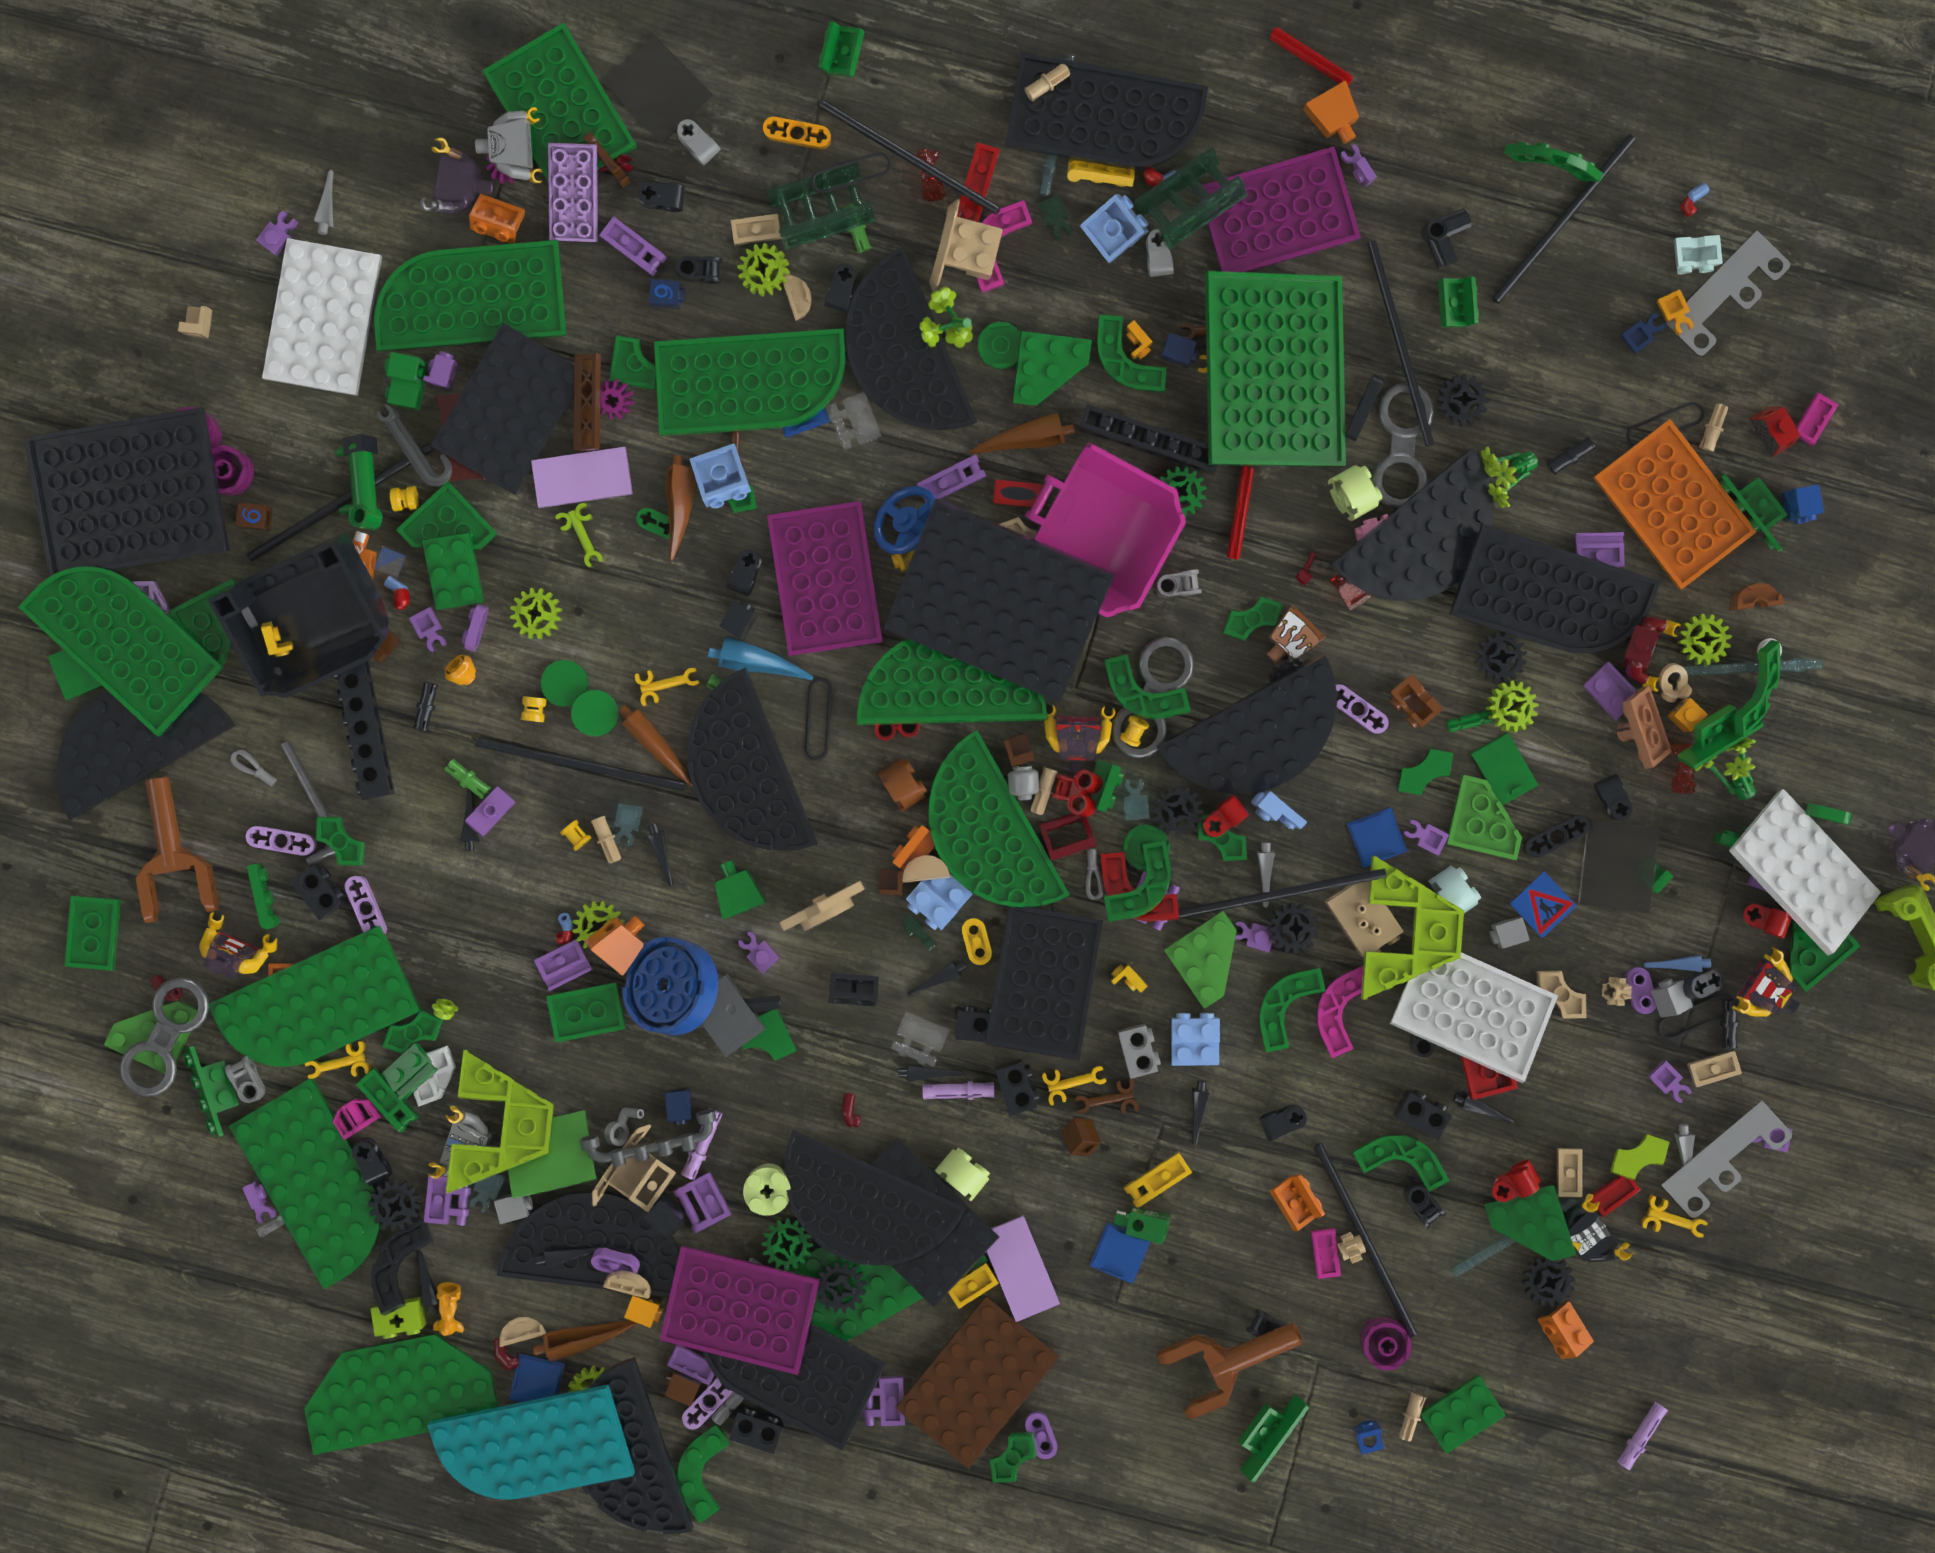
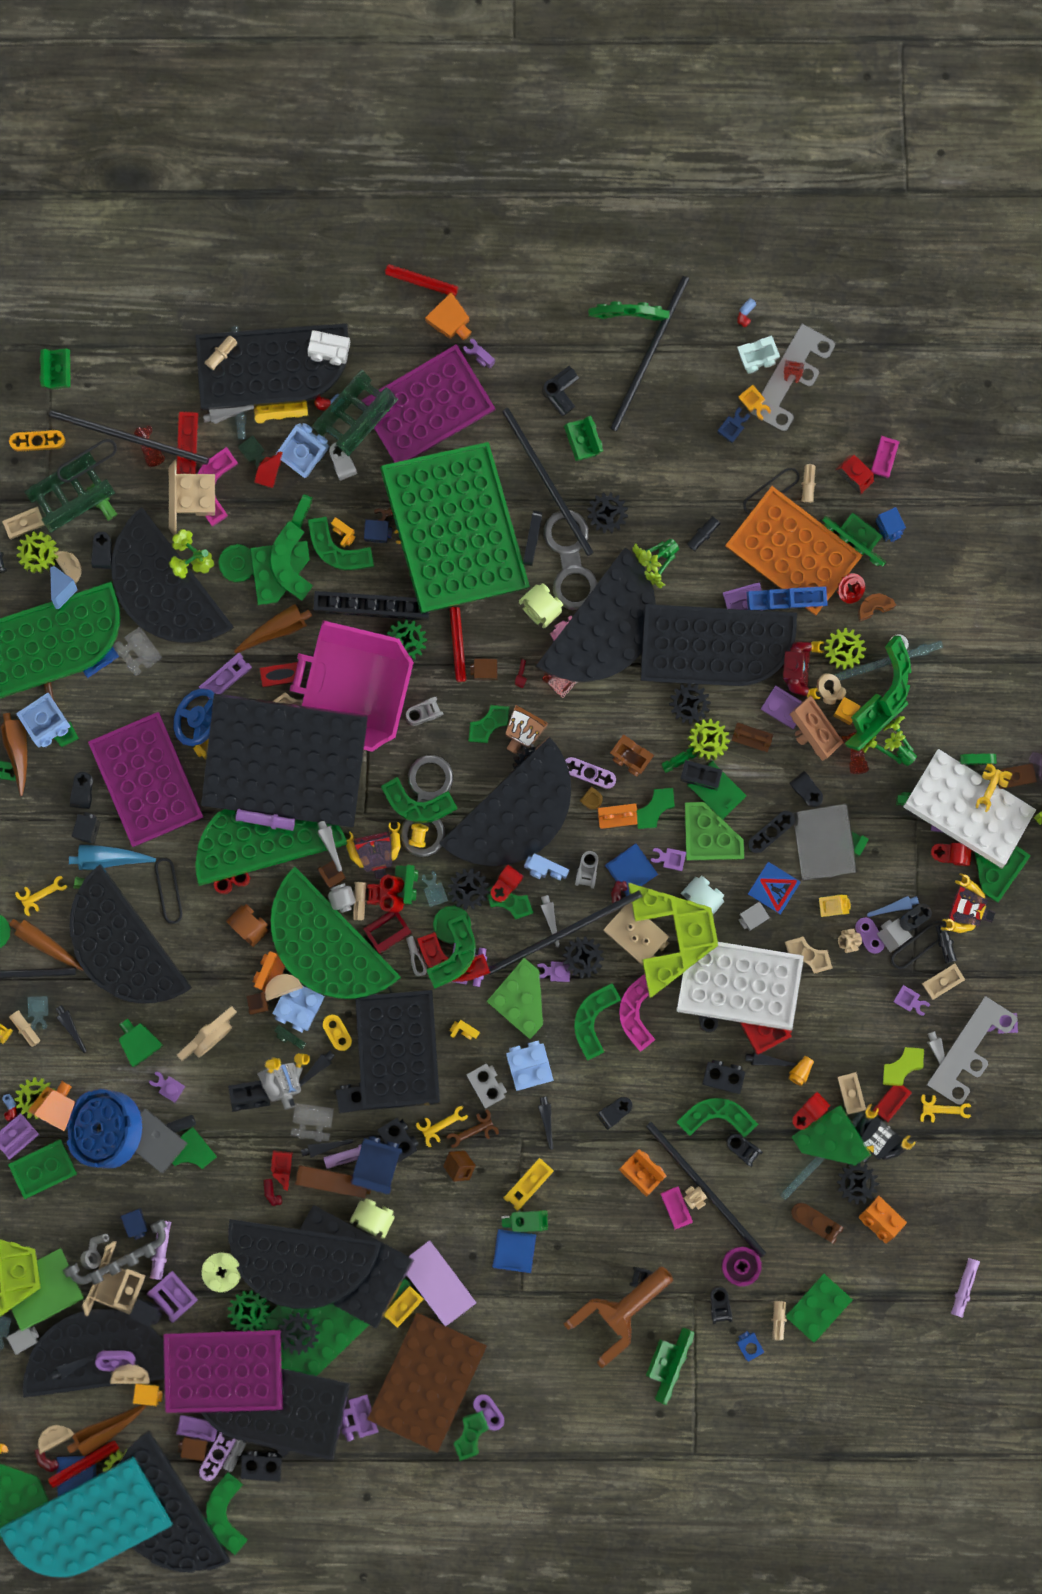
camera: 10 degrees left, 5 degrees down
none -> red axle [48,1441,119,1488]
none -> medium blue slope [50,566,78,609]
none -> light grey piece [204,405,254,424]
none -> medium lavender pin [236,809,295,831]
none -> red slope [255,451,283,488]
none -> light grey torso [257,1053,310,1110]
none -> green plate [270,521,313,601]
none -> red slope [271,1150,293,1191]
none -> green beam [291,494,313,528]
none -> reddish brown slope [295,1165,371,1198]
none -> white brick [308,330,350,365]
none -> light grey piece [318,821,342,871]
none -> dark blue panel [351,1136,402,1195]
none -> reddish brown brick [470,659,497,680]
none -> light grey piece [575,851,598,889]
none -> pearl gold tile [579,786,603,810]
none -> orange bracket [597,803,638,829]
none -> dark red arm [611,880,627,904]
none -> black brick [680,760,723,791]
none -> black piece [710,1286,732,1324]
none -> reddish brown hinge [731,723,774,753]
none -> blue slope [746,587,828,610]
none -> clear red tile [784,360,804,383]
none -> light orange cone [789,1056,814,1086]
none -> reddish brown plate [791,1203,844,1244]
none -> yellow bracket [819,895,851,917]
none -> red gear [837,573,865,604]
none -> yellow bar [976,764,1012,812]
none -> reddish brown plate [997,763,1037,789]

